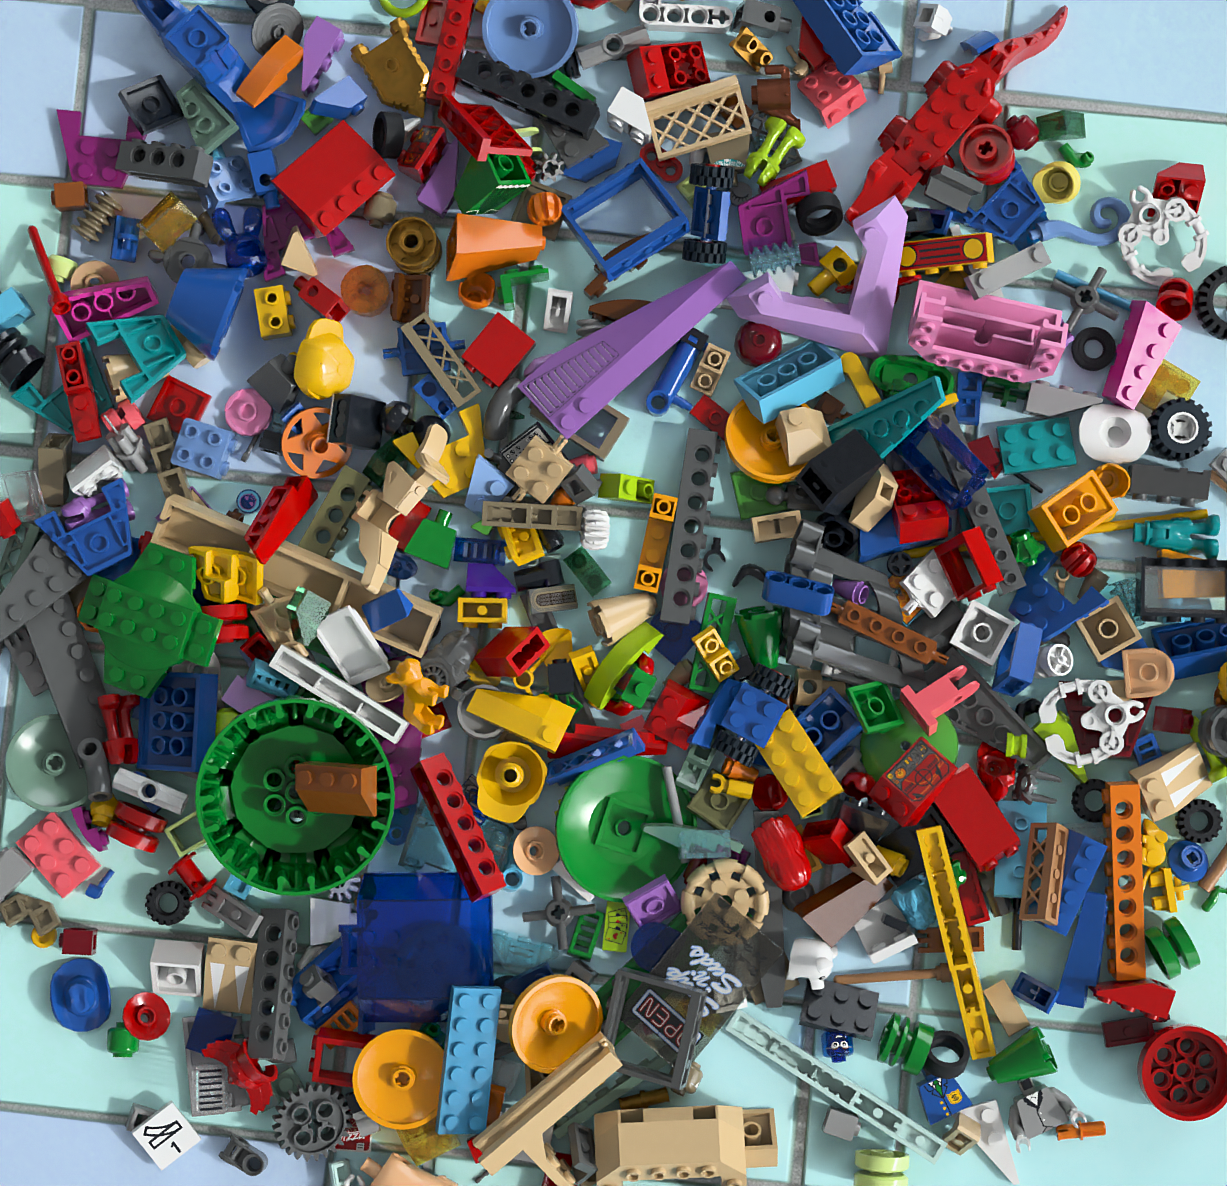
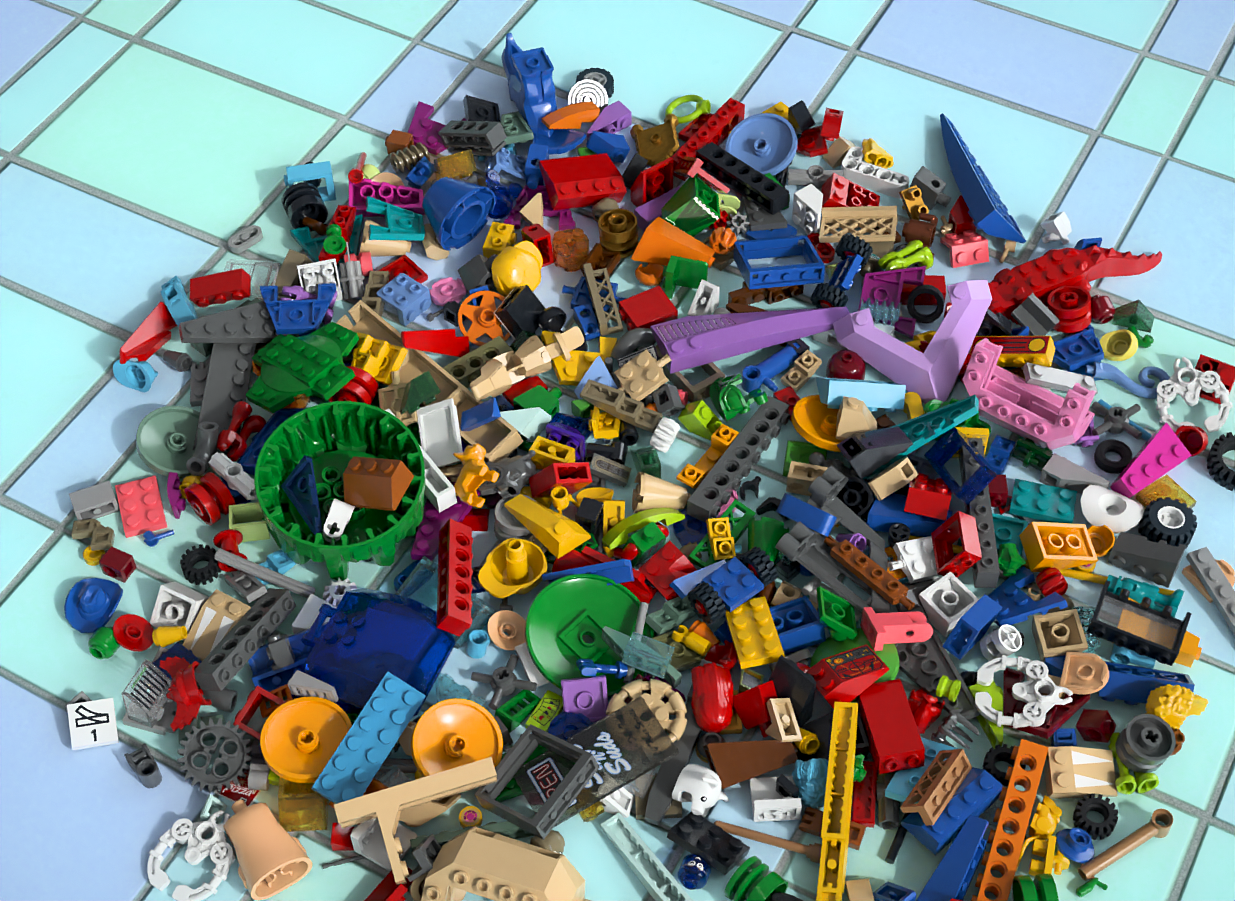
camera: 25 degrees right, 35 degrees down
none -> yellow cone [152,626,187,648]
none -> light grey axle [214,549,316,598]
none -> dark blue wing [281,455,323,535]
none -> light grey slope [288,670,338,703]
none -> reddish brown arm [303,217,329,236]
none -> white piece [322,499,355,543]
none -> green piece [323,224,346,255]
none -> light aqua slope [500,407,551,441]
none -> blue hinge [576,659,628,679]
none -> green piece [709,374,768,422]

